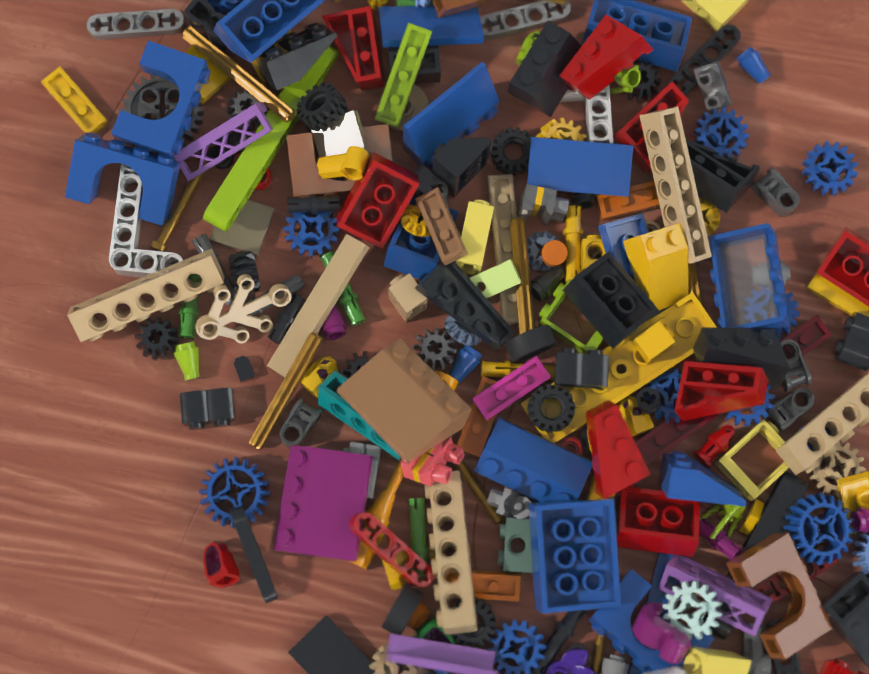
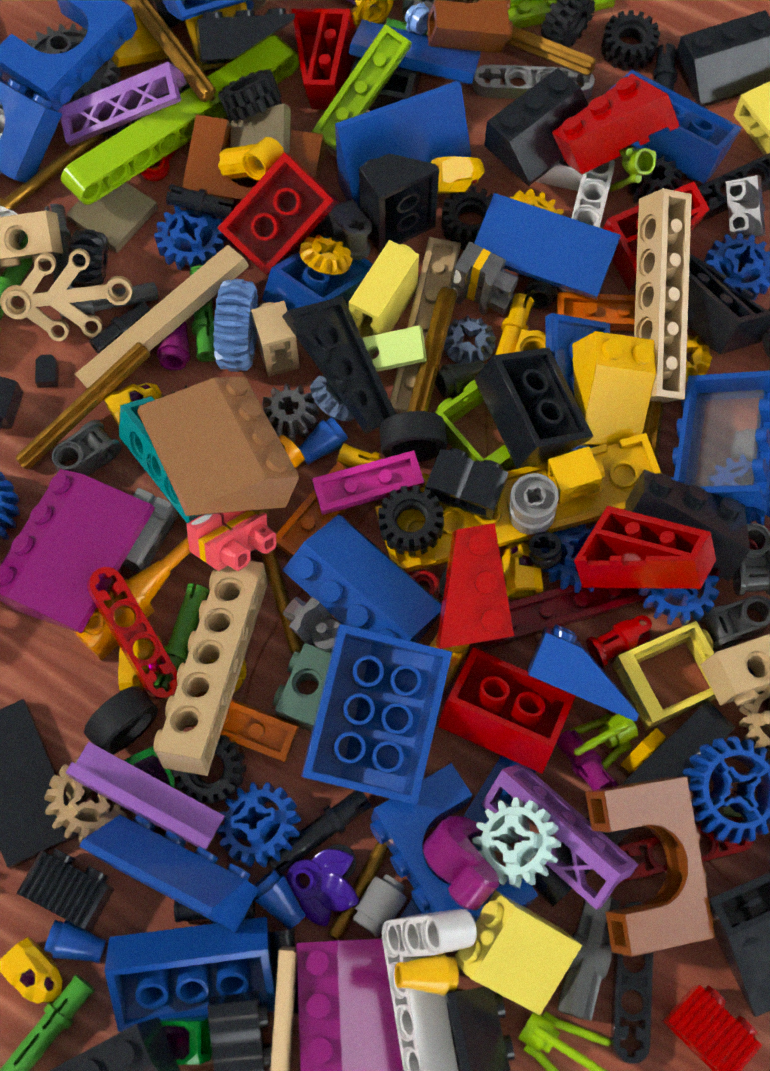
camera: 25 degrees right, 10 degrees down
orange tile [407,602,430,629] -> none
medium nougat tile [415,187,468,265] -> none
orange tile [541,240,568,267] -> none
none -> medium blue gear [213,279,259,372]
none -> yellow rock [431,156,485,194]
none -> light grey wheel [509,473,559,535]

